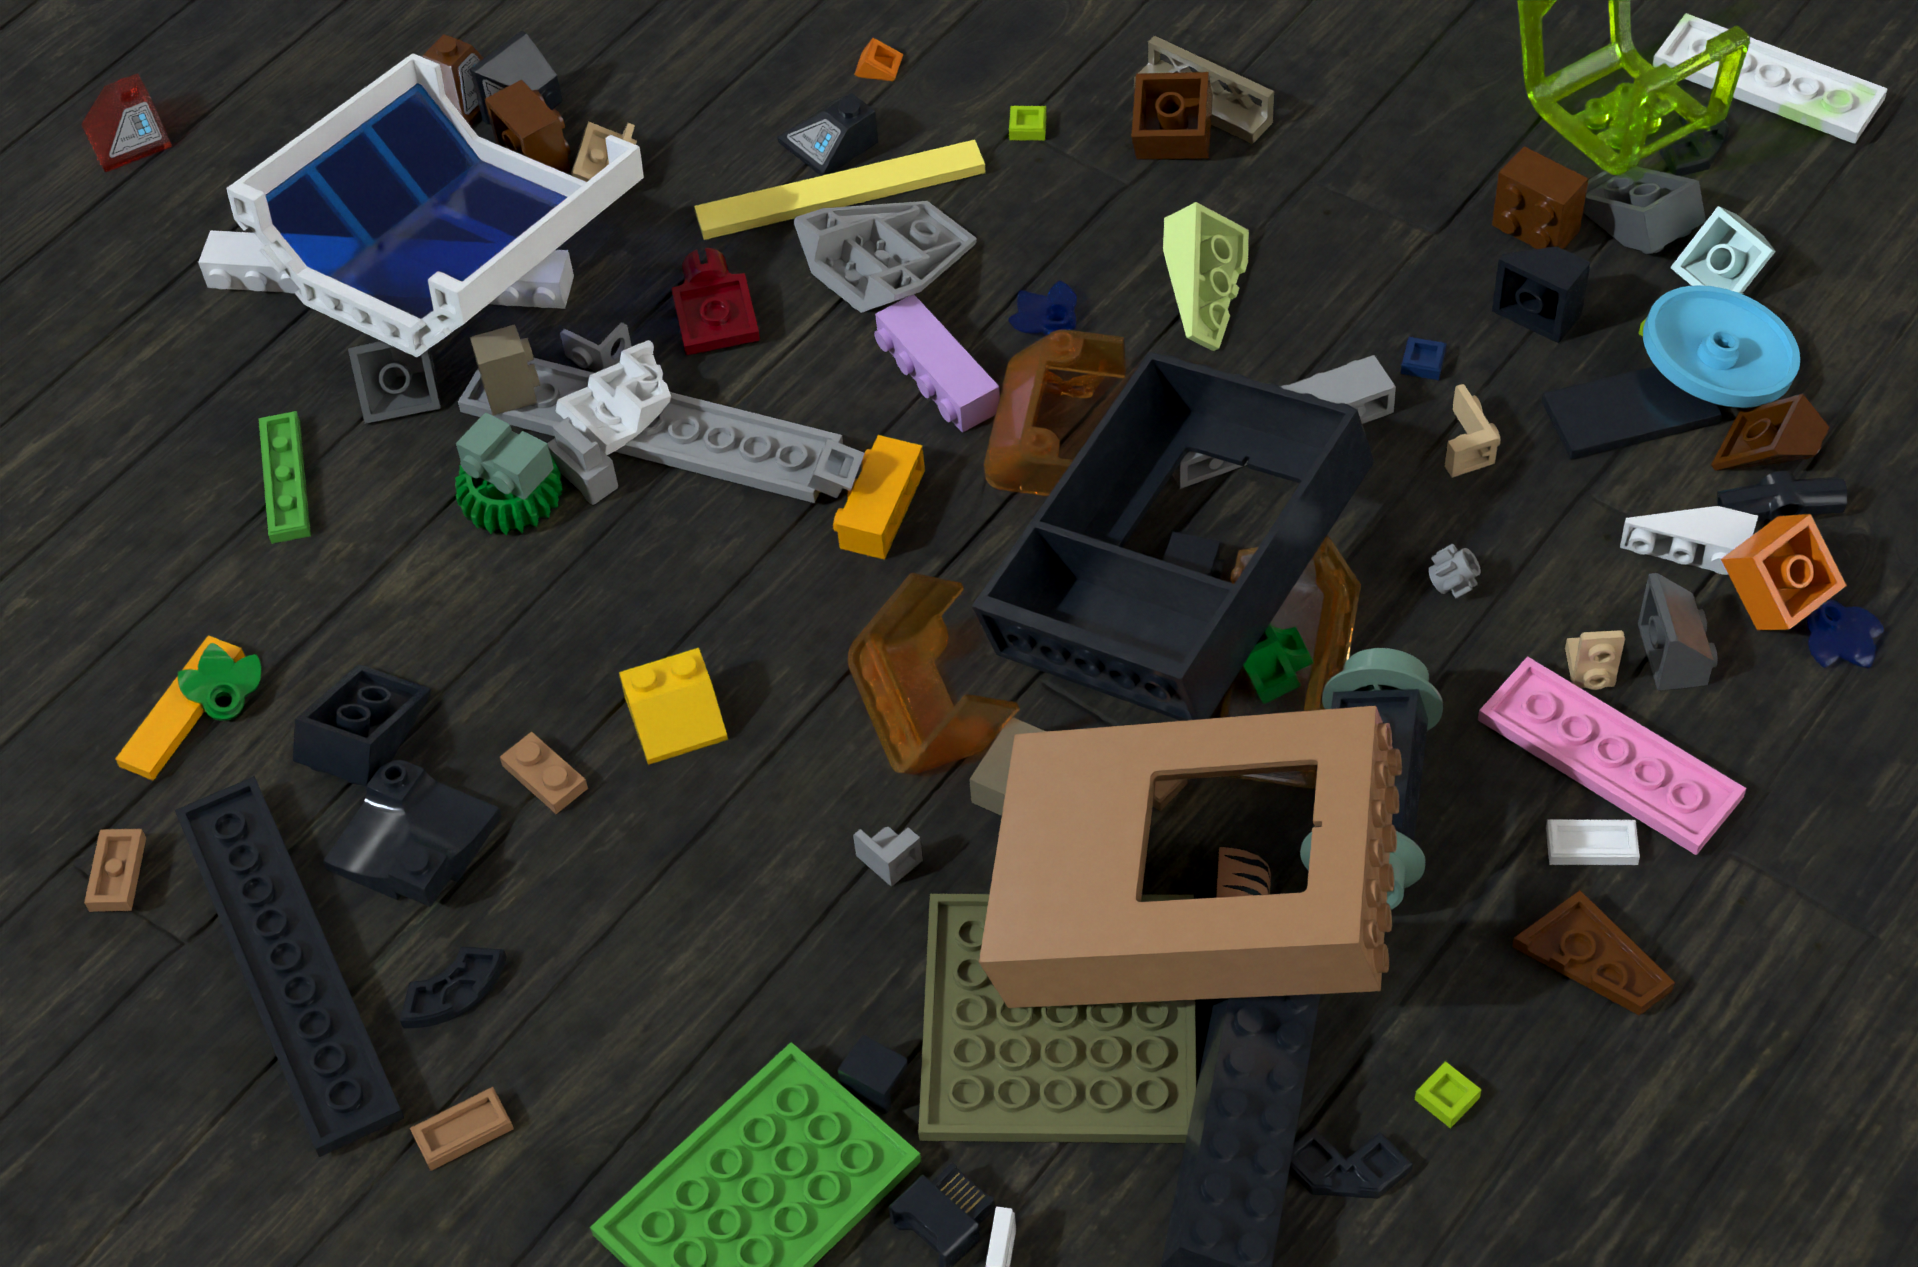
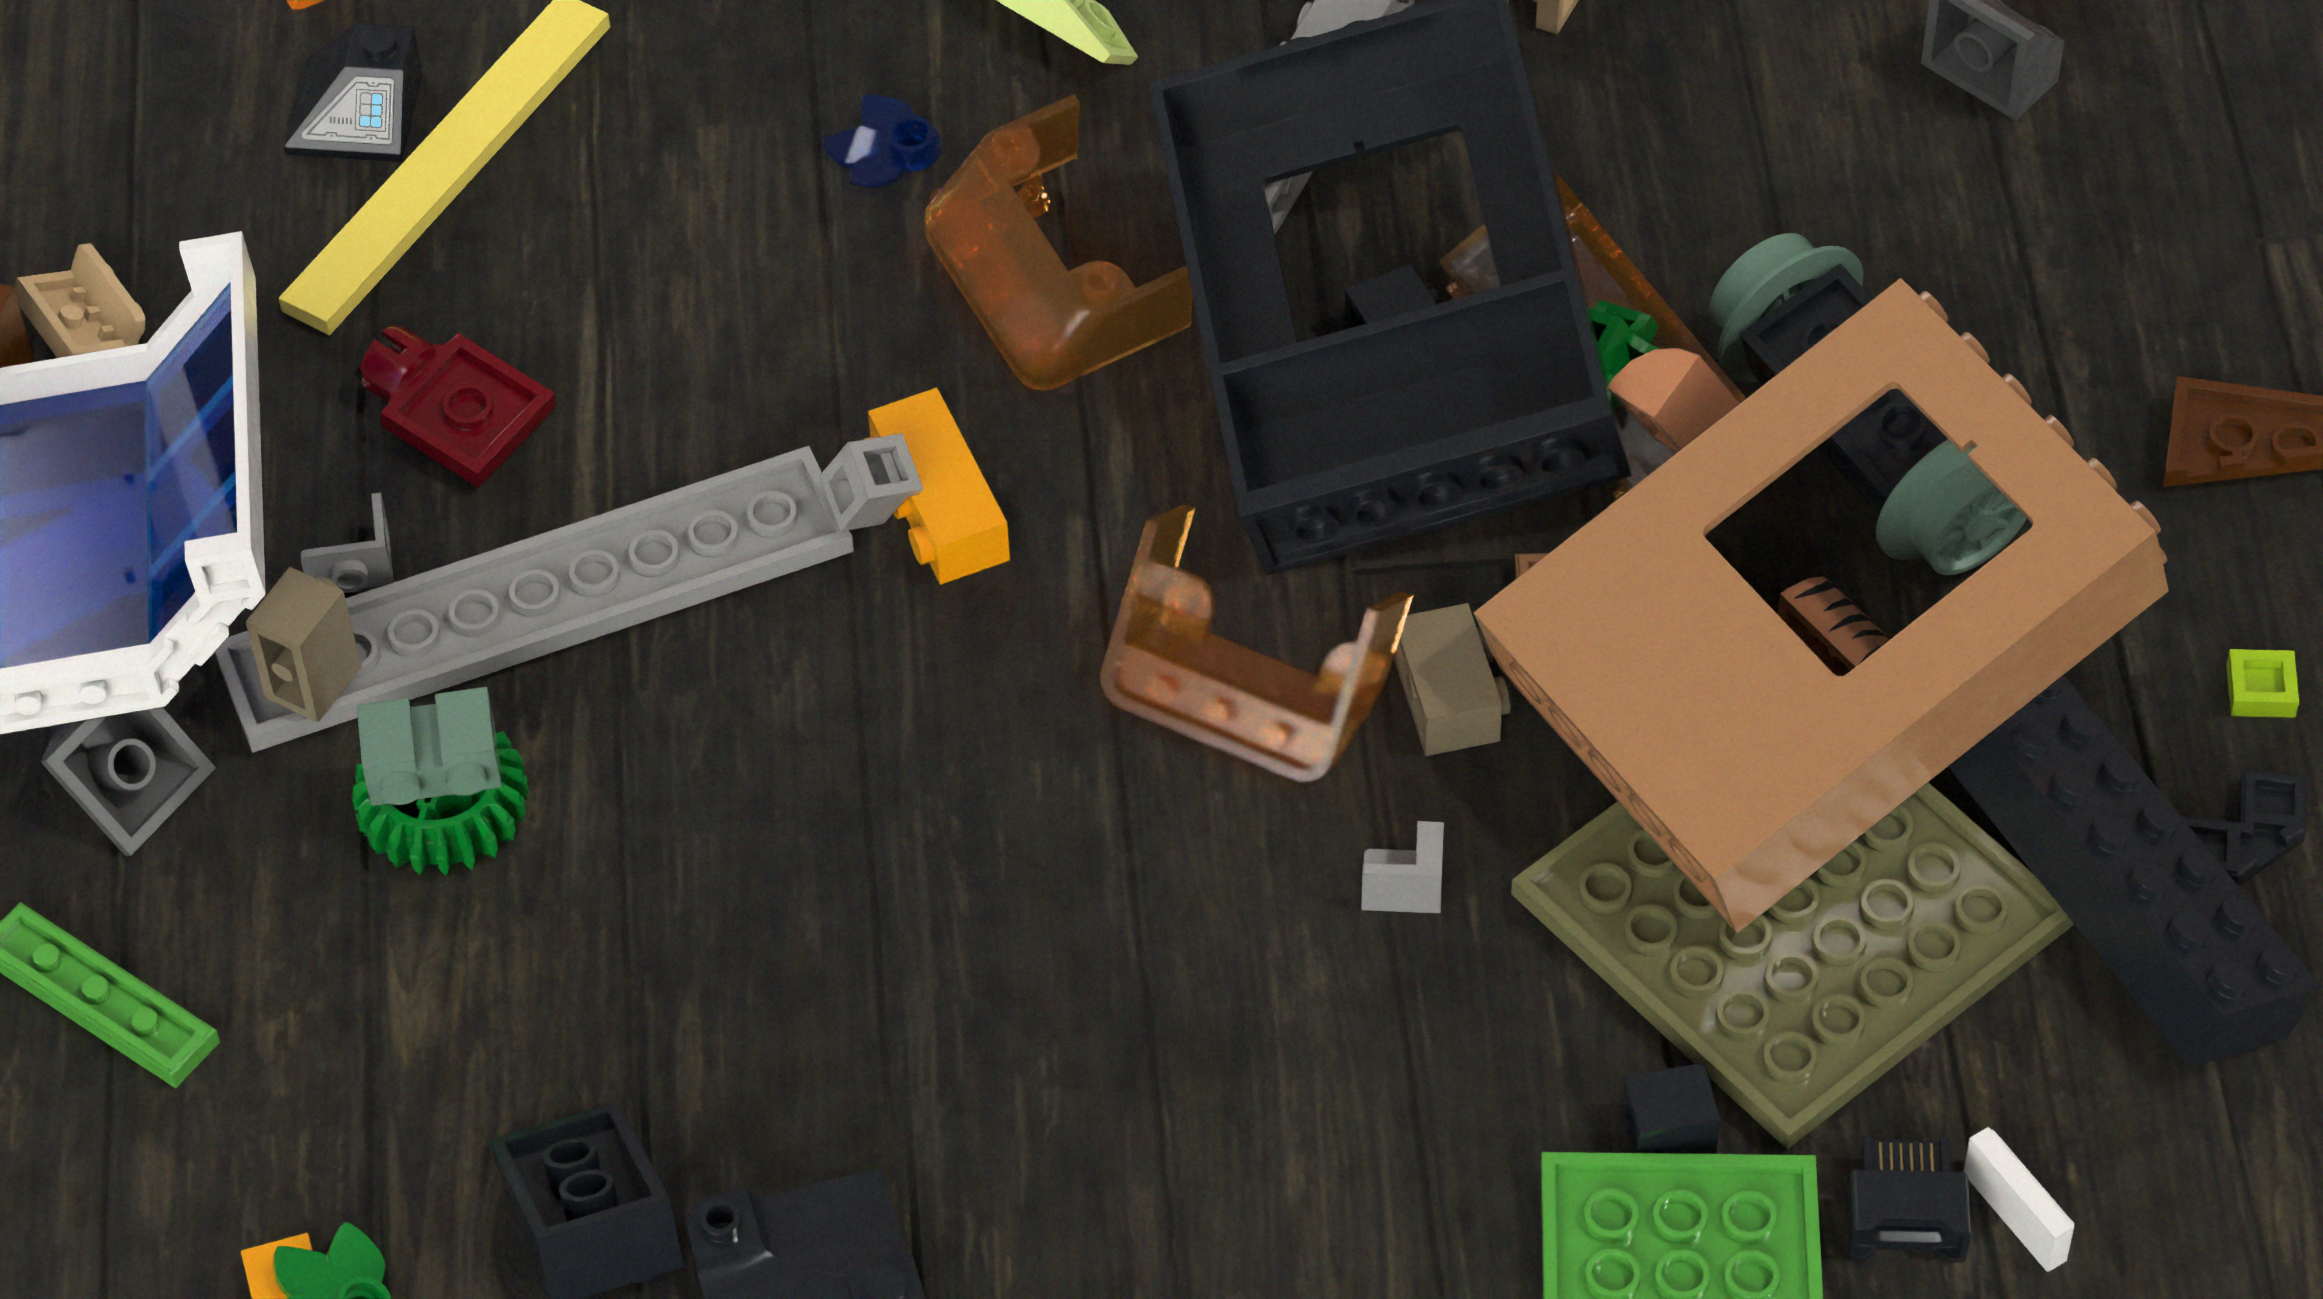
camera: 45 degrees left, 0 degrees up
medium nougat plate [500,732,588,814] -> none
light grey piece [547,417,618,505] -> none
white slope [555,340,671,455] -> none
yellow slope [619,648,728,765] -> none
light grey wedge [794,201,977,313] -> none
lavender brick [874,294,1001,433] -> none
light grey gear [1429,544,1481,598] -> none
bright pink plate [1478,656,1746,855] -> none
white tile [1546,820,1640,865] -> none
tan bracket [1565,630,1625,690] -> none
none -> nougat brick [1606,348,1740,453]

